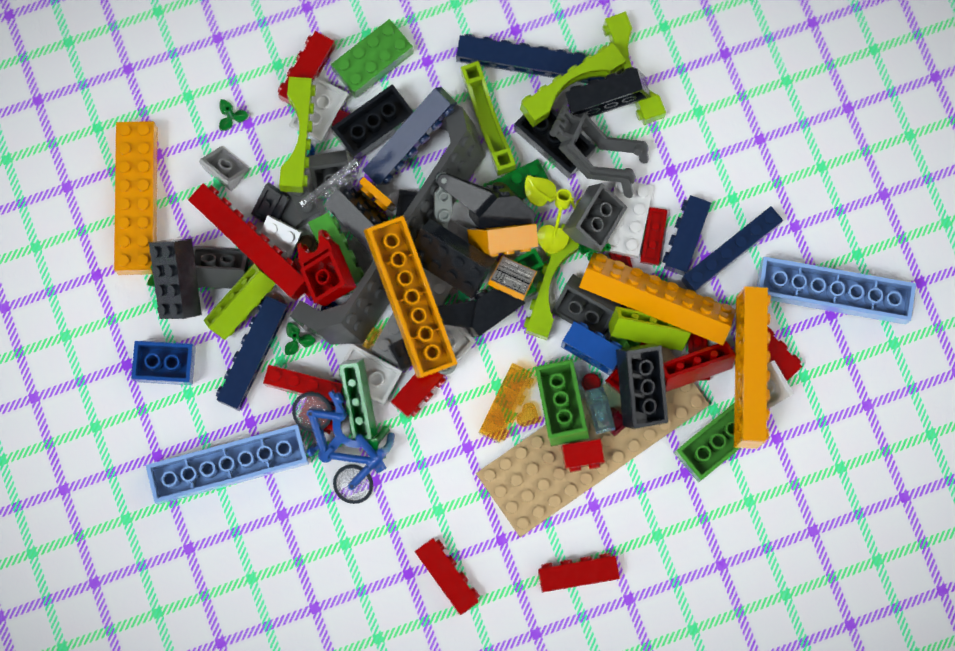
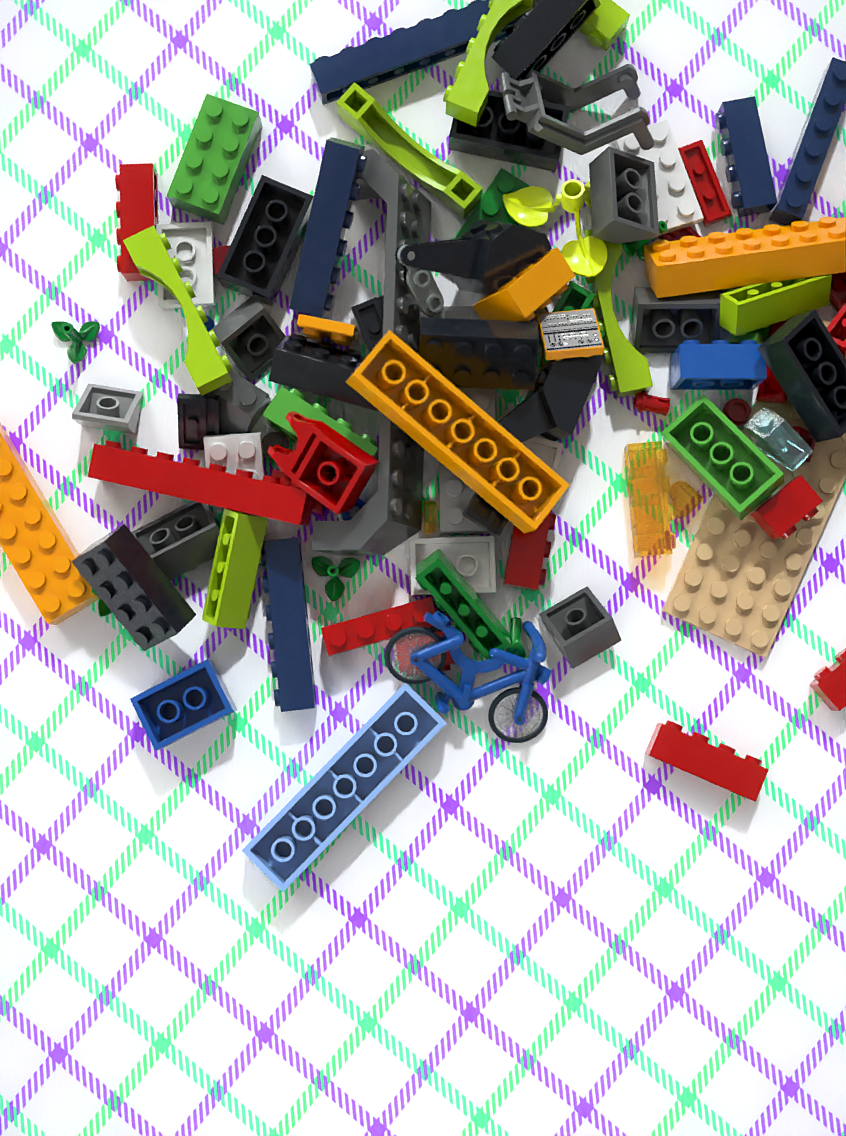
camera: 30 degrees left, 5 degrees up
clear wing [299,158,360,208] -> none
none -> dark grey slope [539,586,622,669]
none -> red pin [633,391,670,416]

